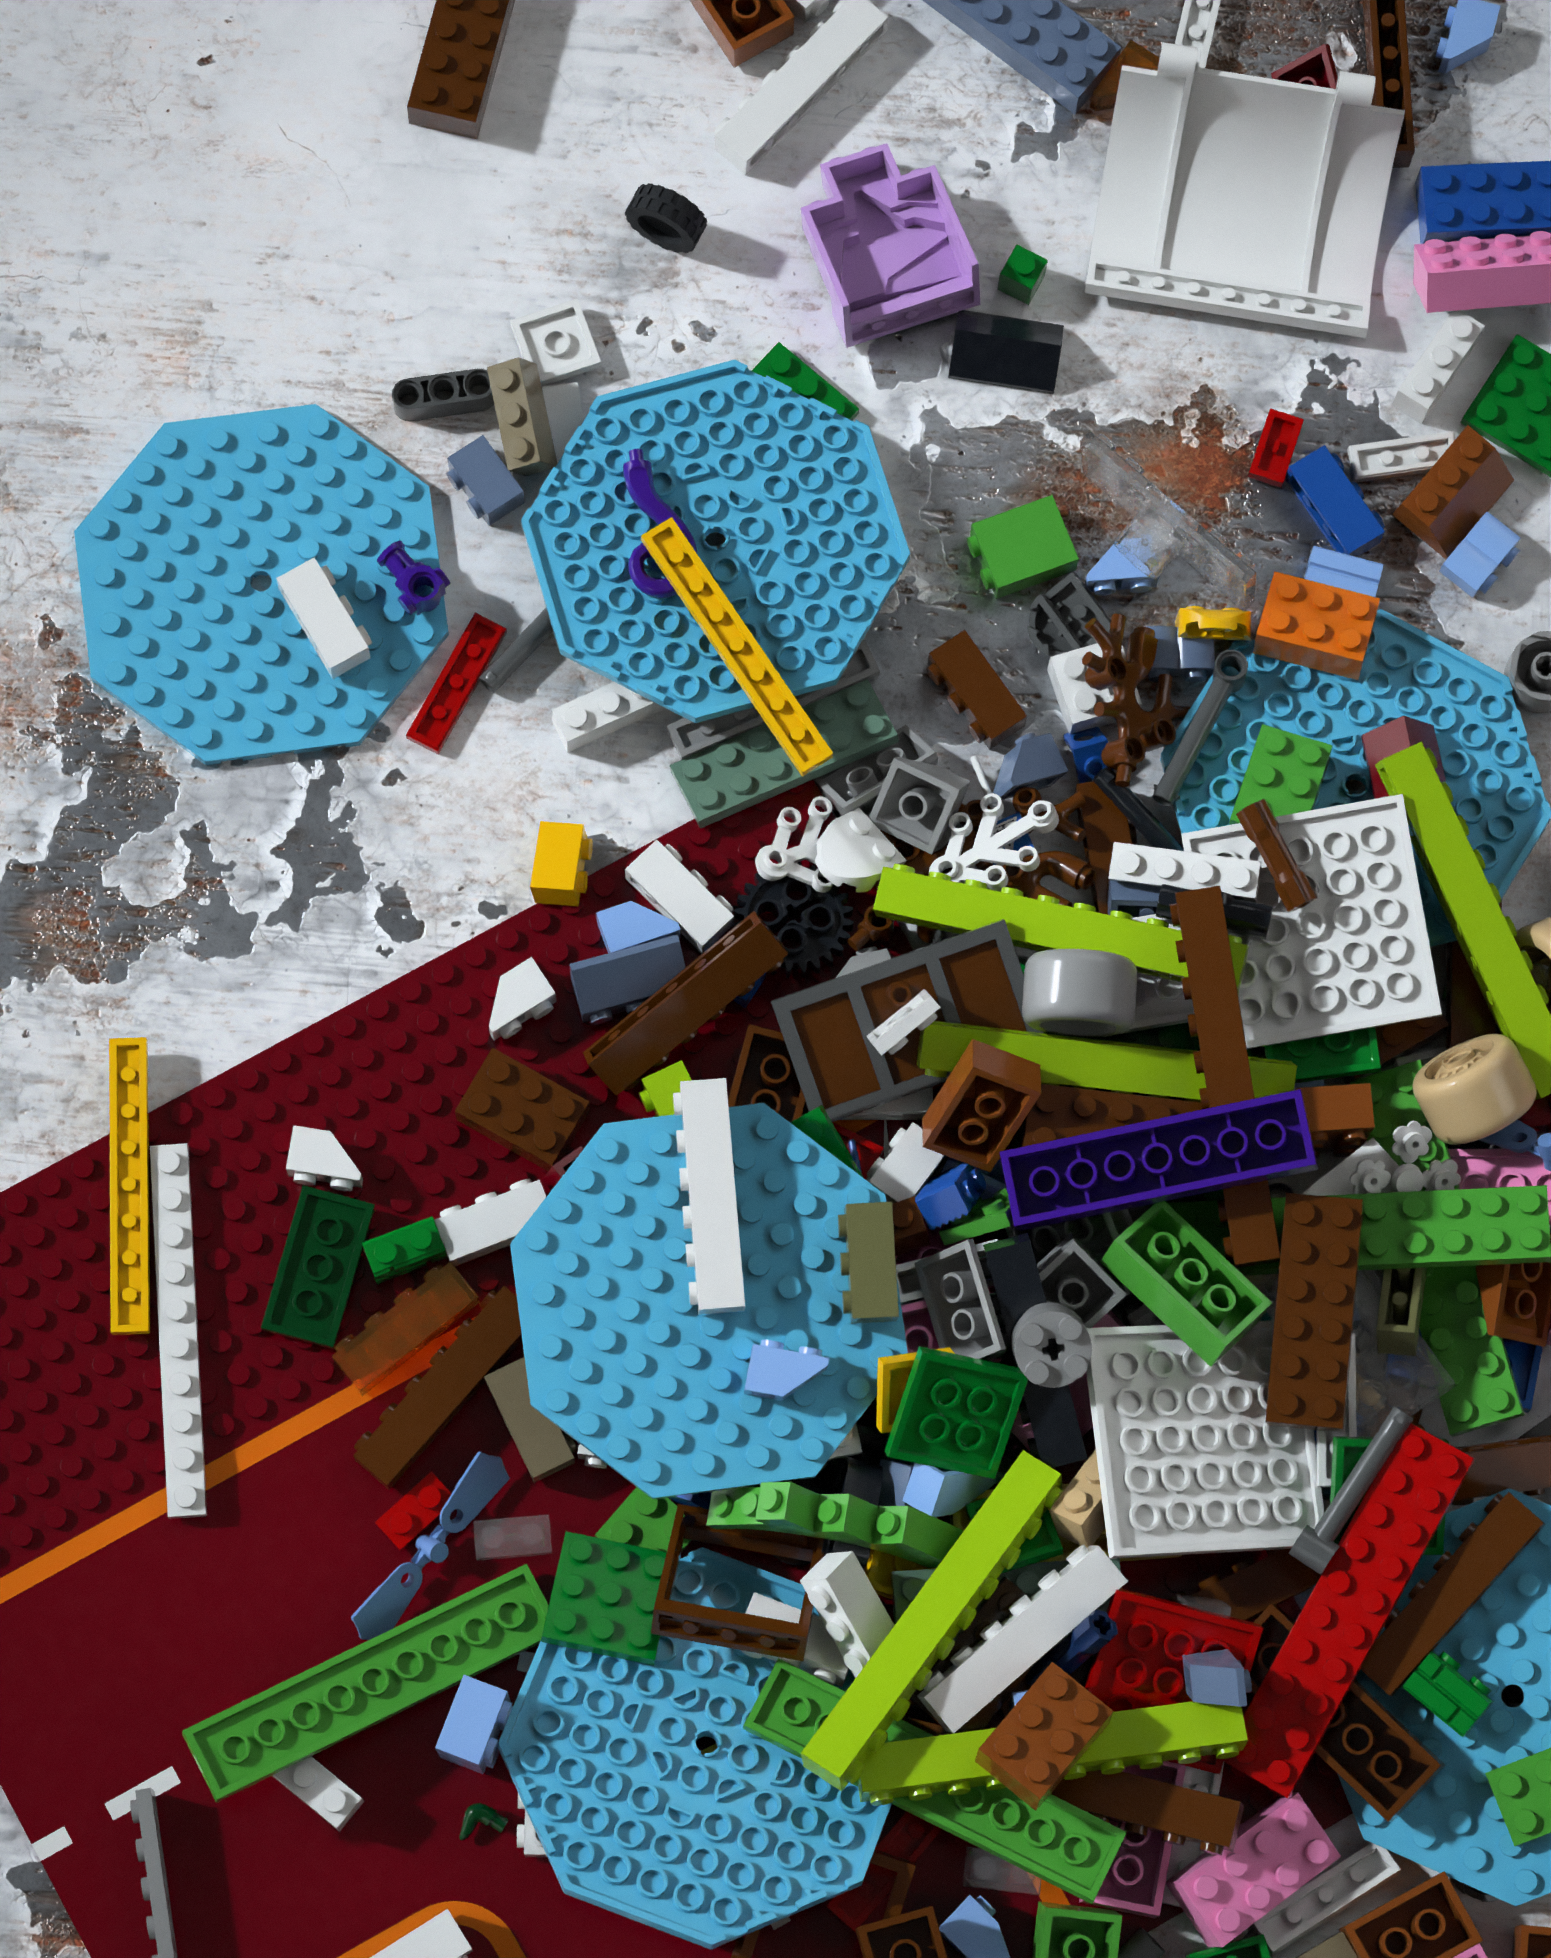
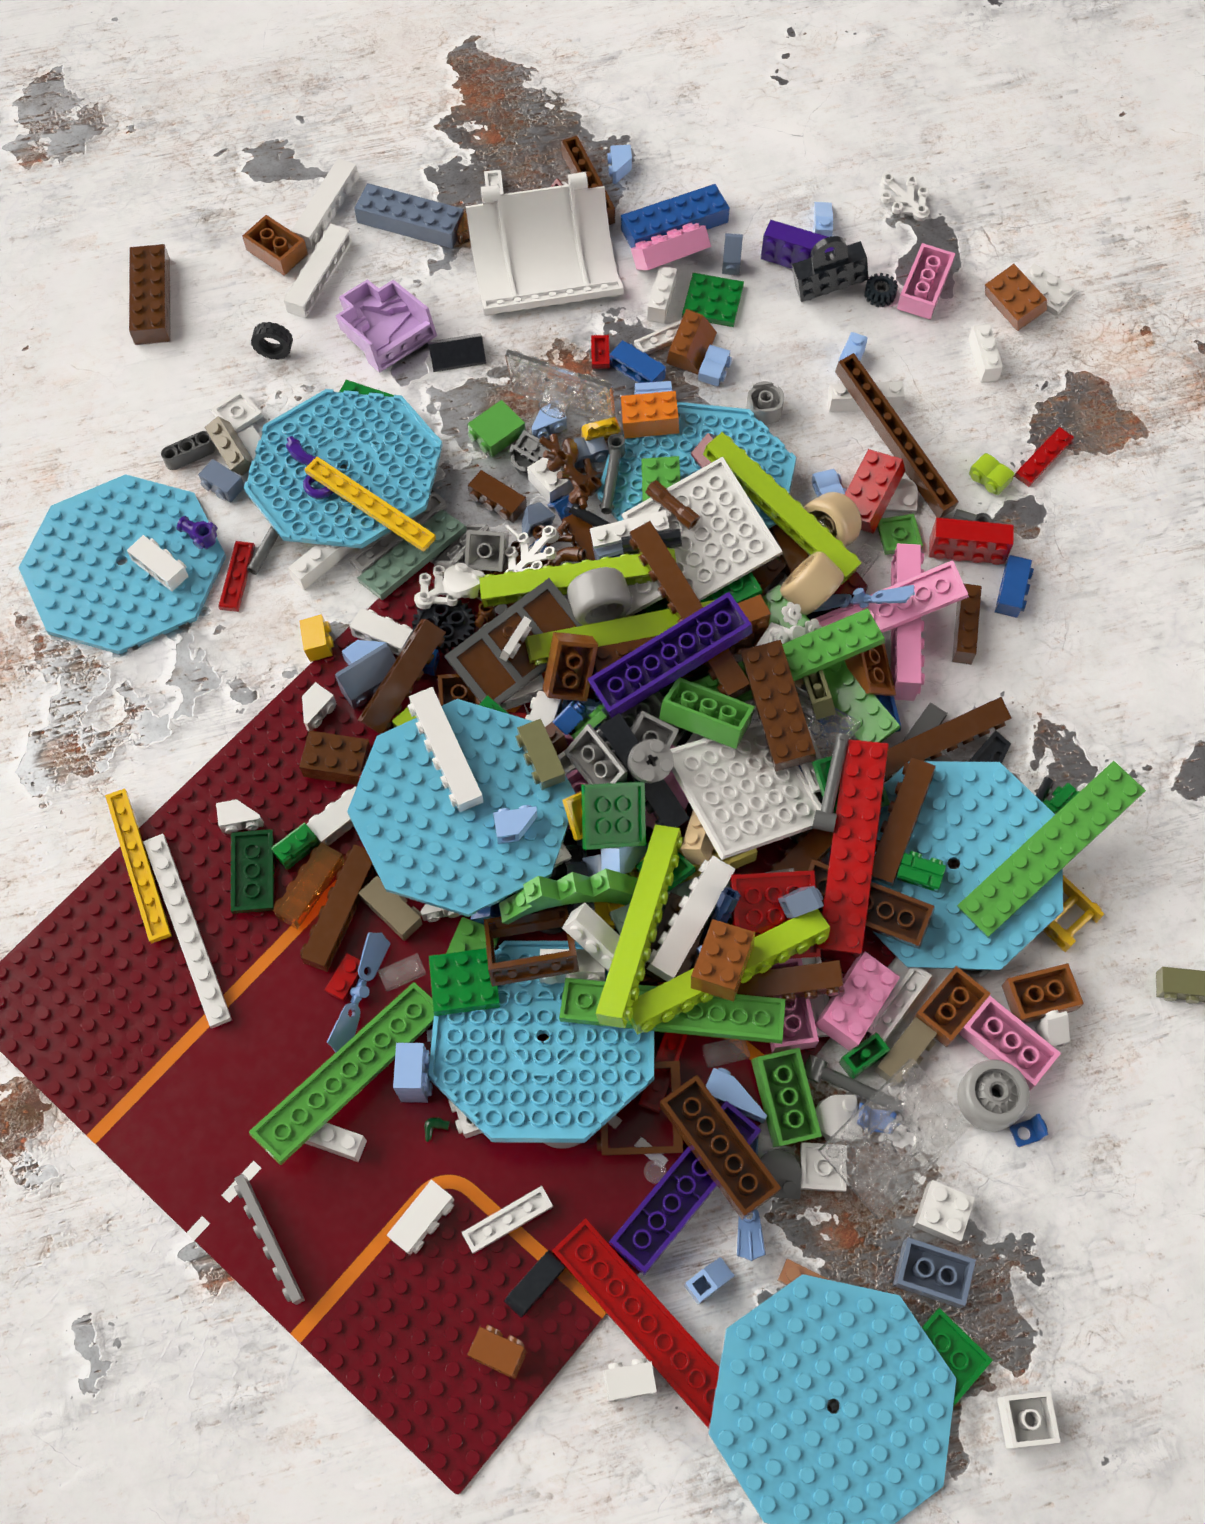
camera: 15 degrees left, 10 degrees down
green brick [997,244,1048,305] -> none

